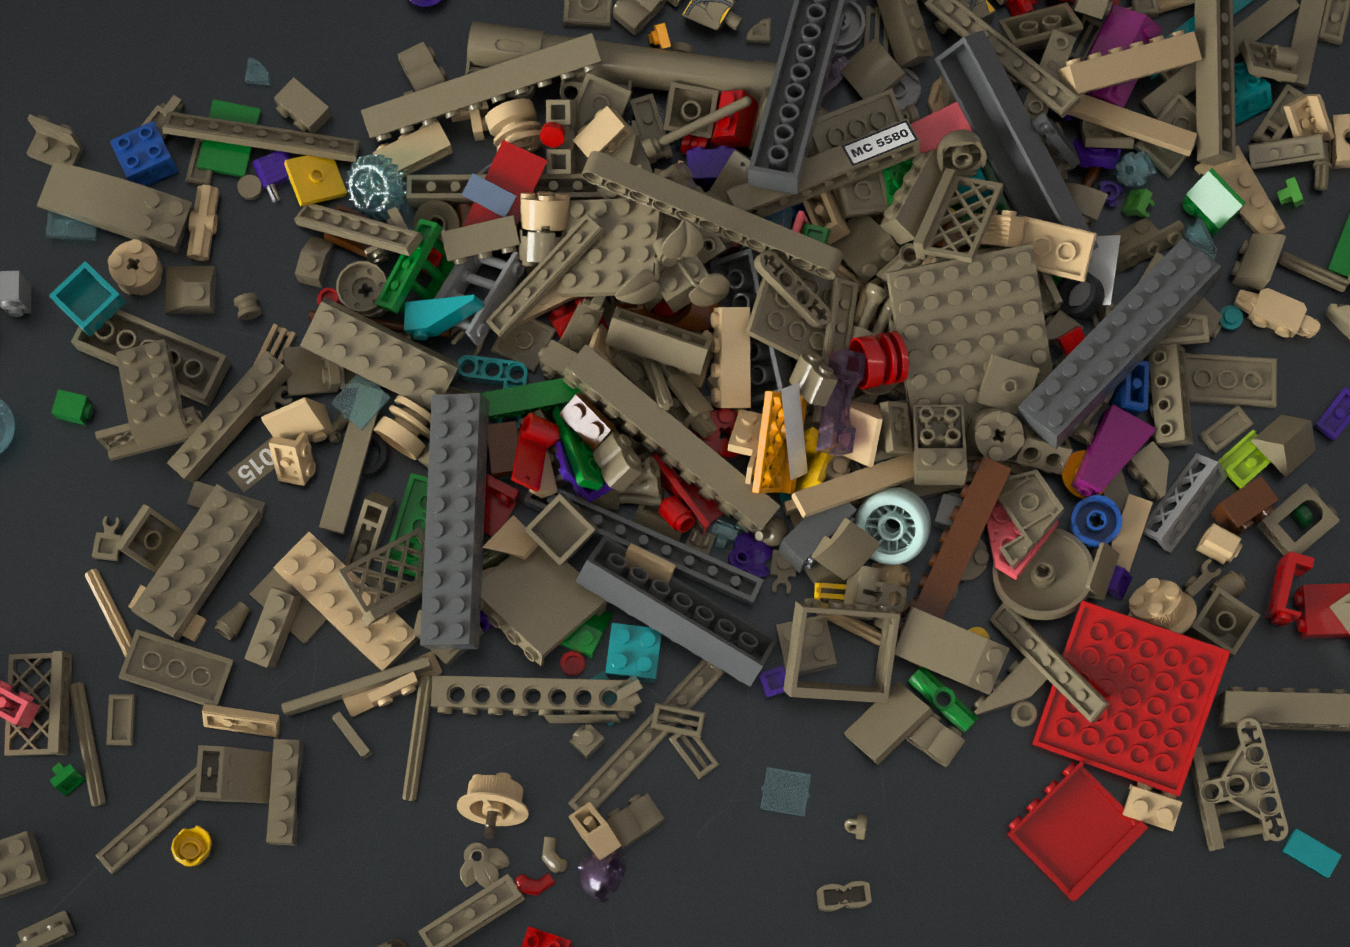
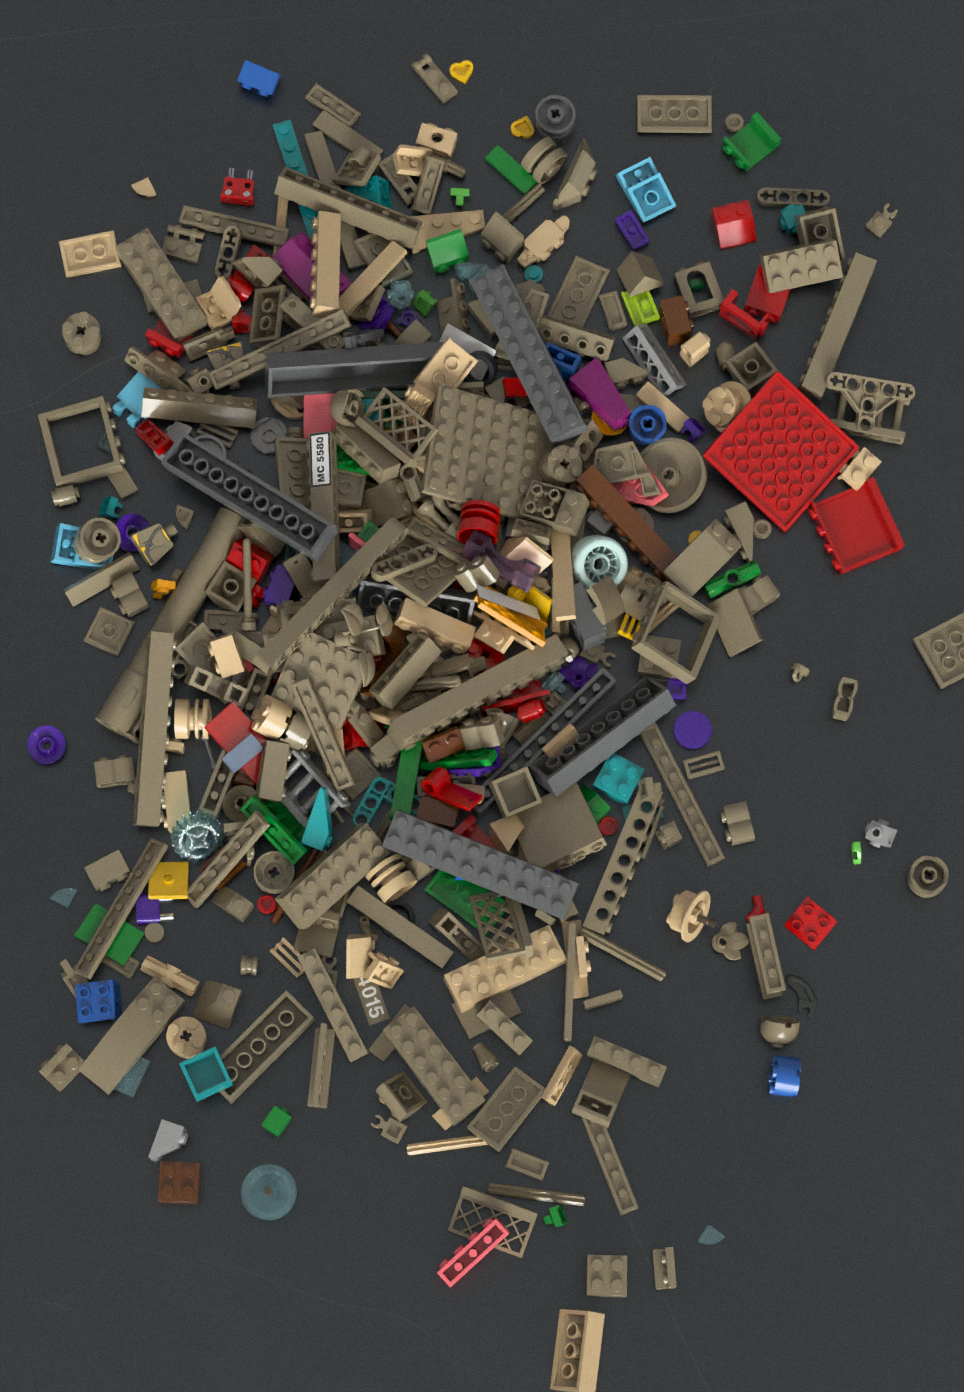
camera: 70 degrees left, 0 degrees up
dark tan brick [116,339,188,448] -> none
yellow hair [171,826,212,866] -> none
clear light blue piece [331,374,391,430] -> none
red tile [540,122,565,147] -> none
dark tan arm [542,837,568,873] -> none
tan brick [568,802,621,860] -> none
clear purple cylinder [578,851,626,903] -> none
dark tan tile [651,703,706,739] -> none
clear light blue piece [760,767,811,817] -> none
dark tan slope [838,38,906,99] -> none
dark tan plate [976,354,1040,414] -> none
dark tan tile [989,603,1110,723] -> none
dark tan panel [1085,542,1120,600] -> none
dark tan plate [1183,559,1221,597] -> none
teal tile [1282,828,1342,878] -> none
none -> dark purple tile [673,711,712,750]

